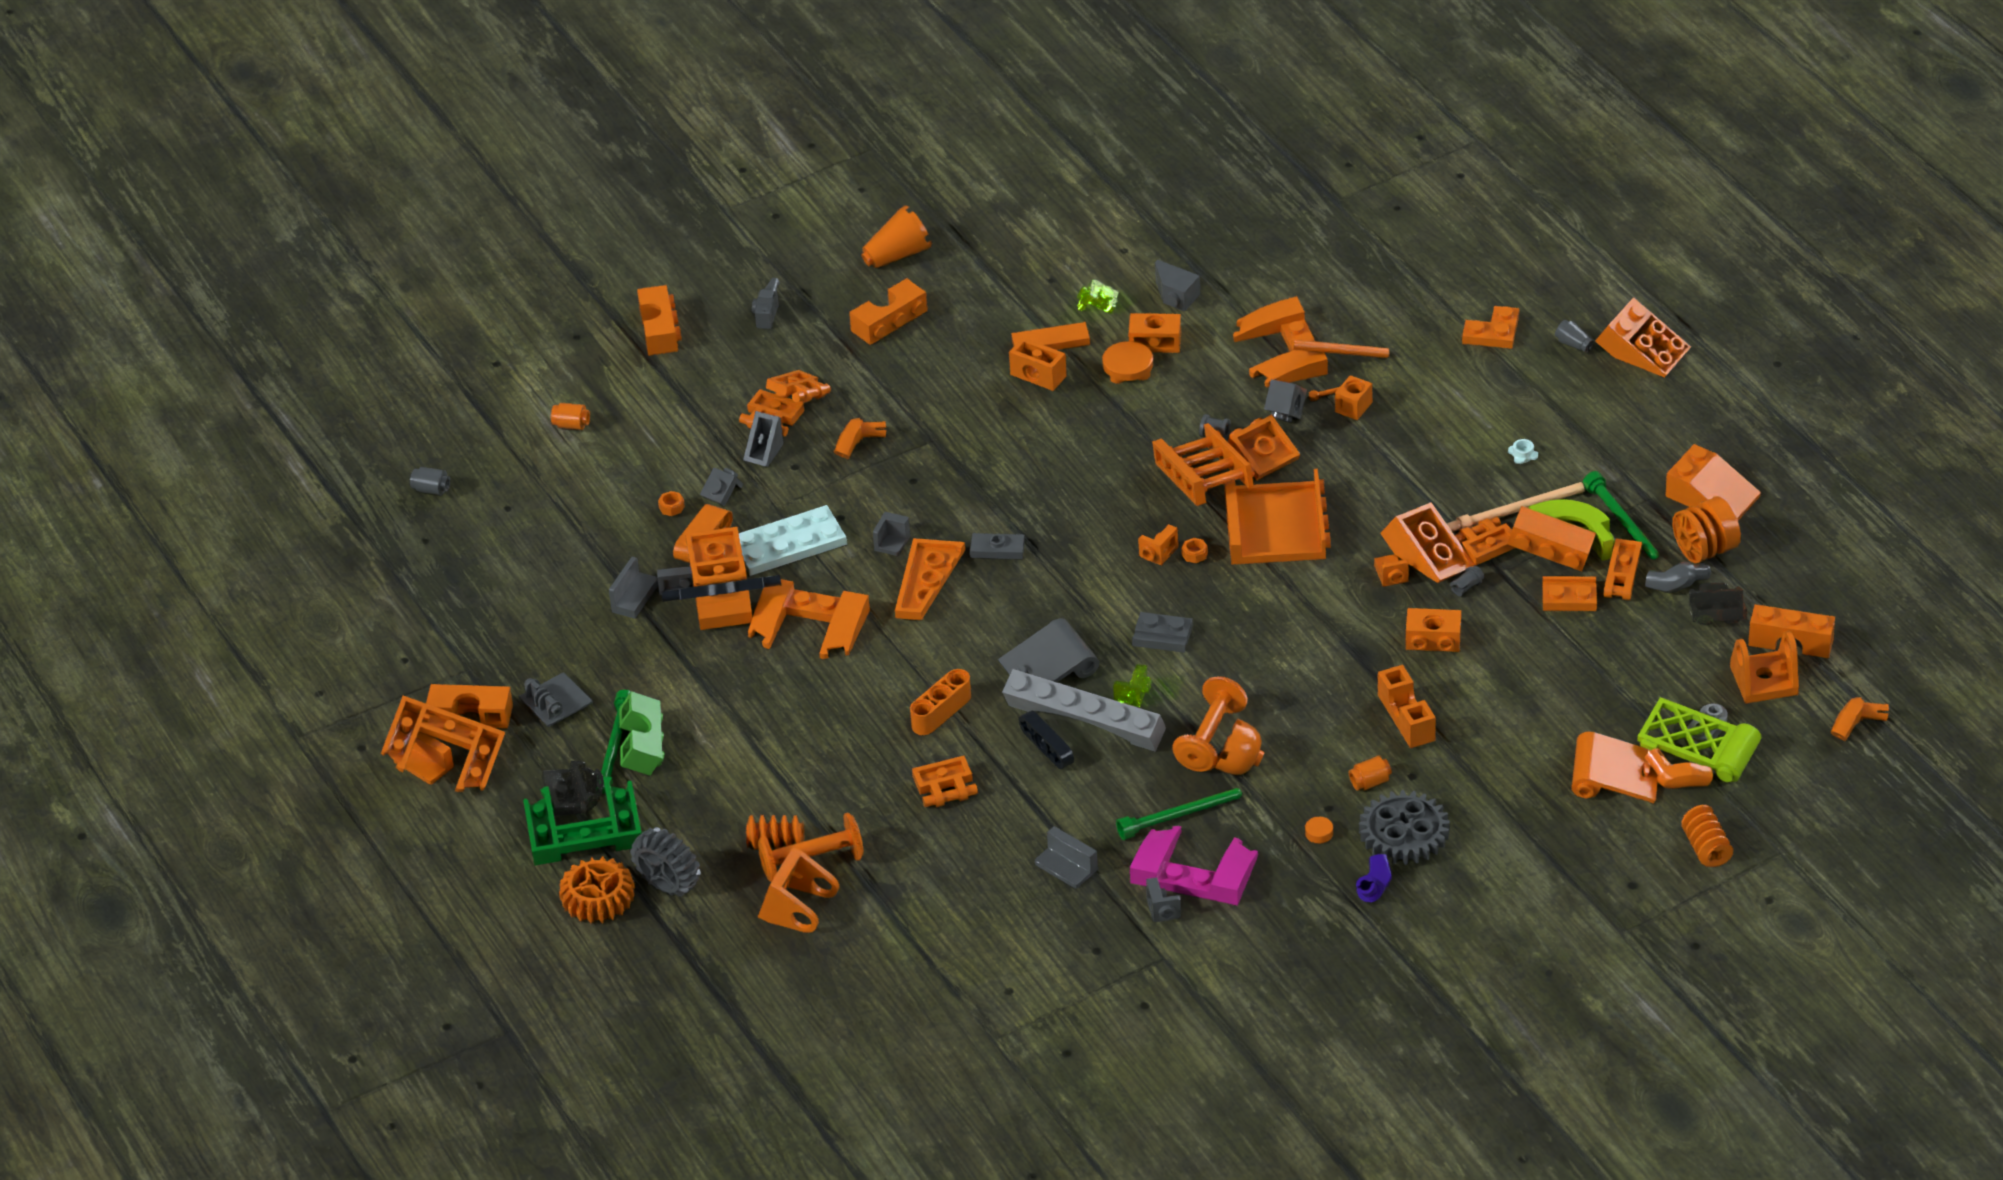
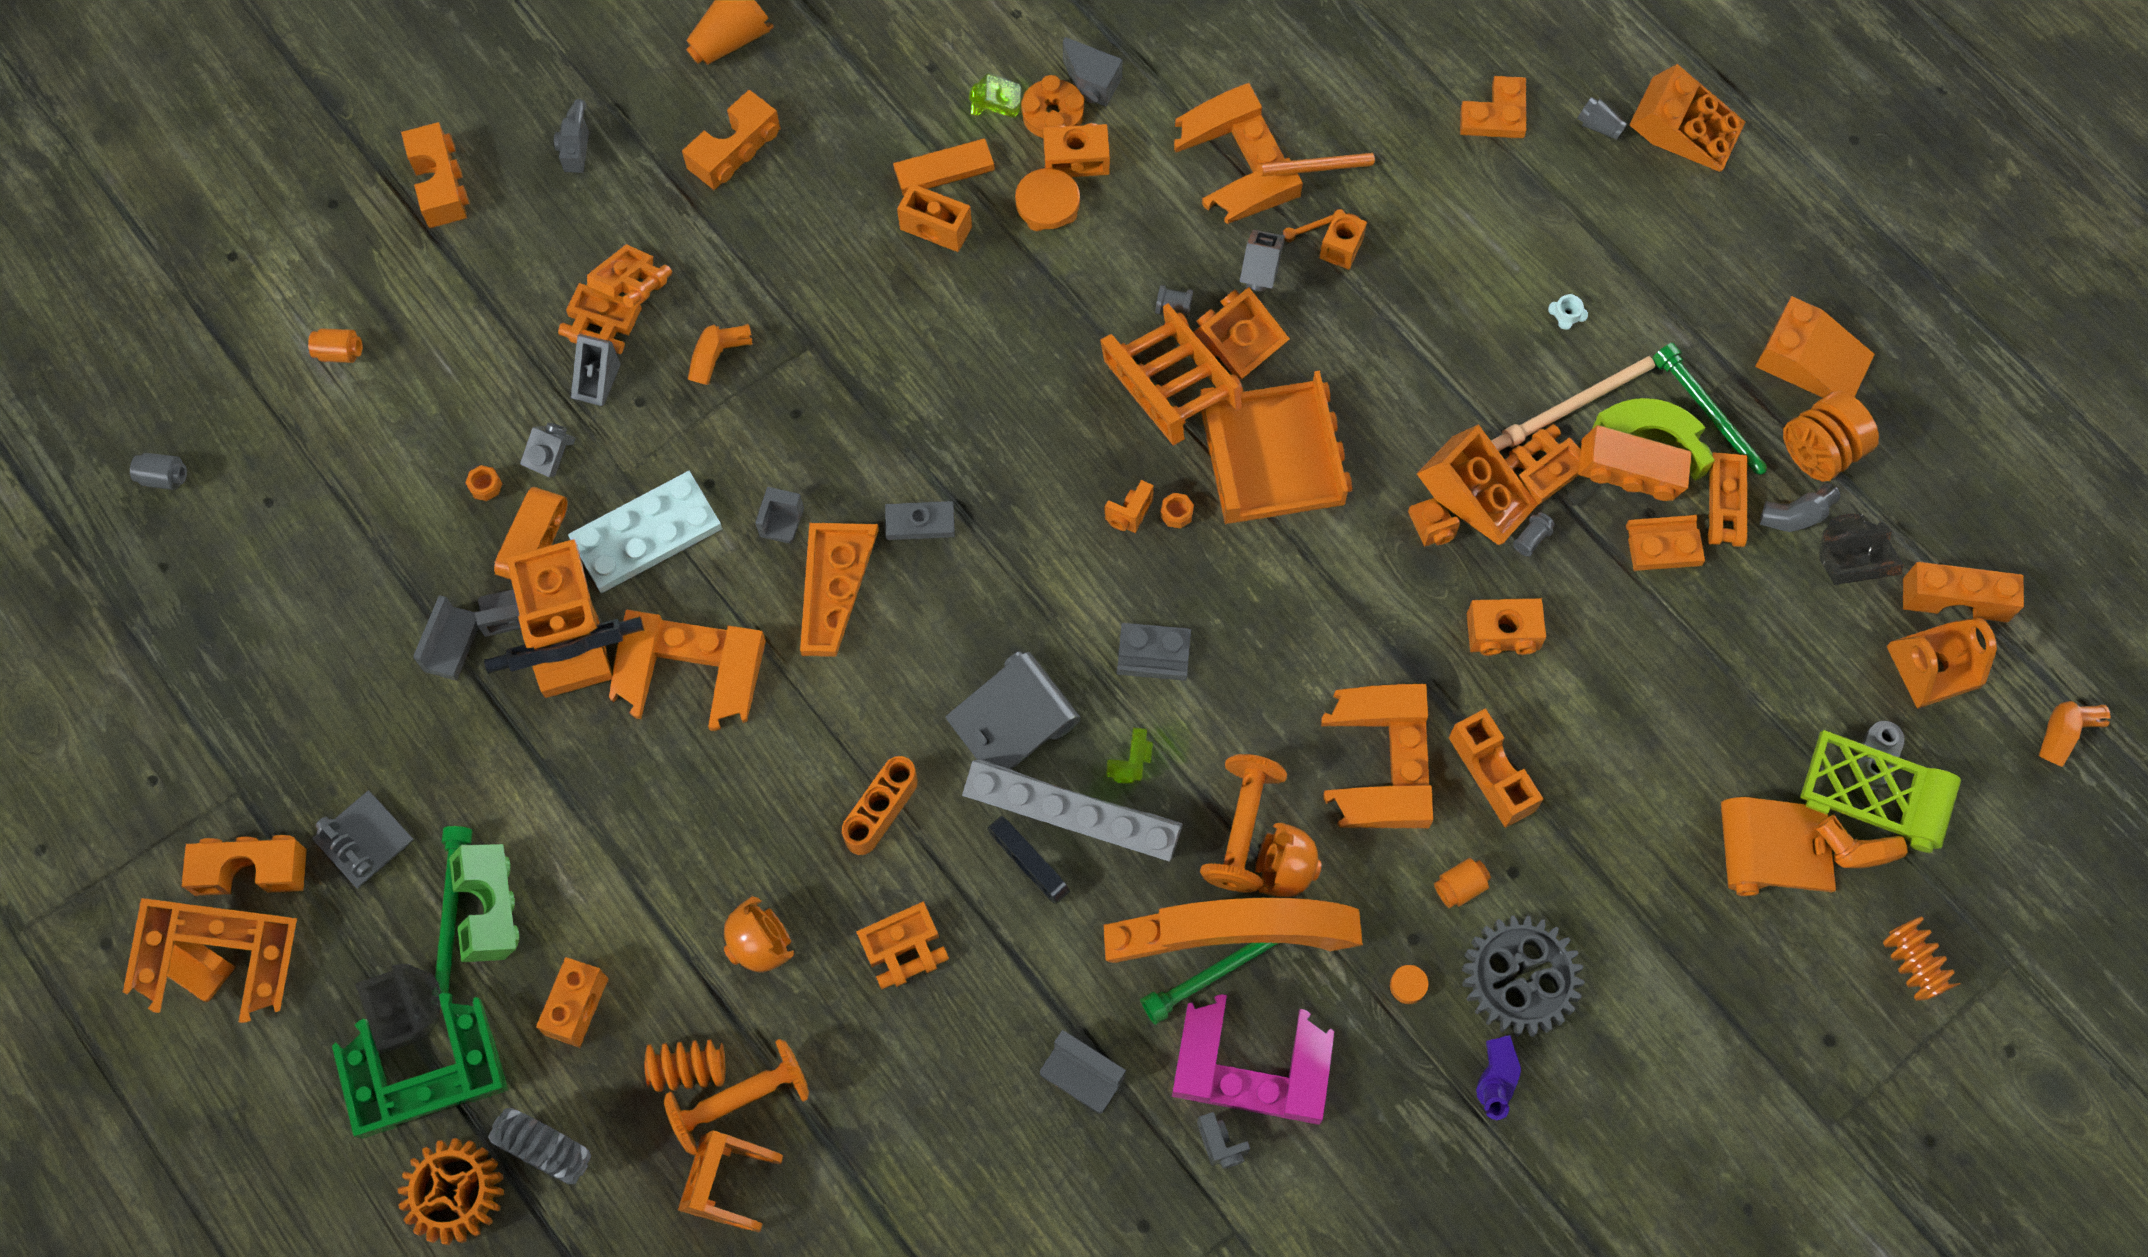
camera: 10 degrees left, 25 degrees up
none -> orange brick [536,957,609,1048]
none -> orange cylinder [724,896,794,972]
none -> orange plate [1021,75,1084,138]
none -> orange arch [1104,898,1363,963]
none -> orange wedge [1321,684,1433,828]

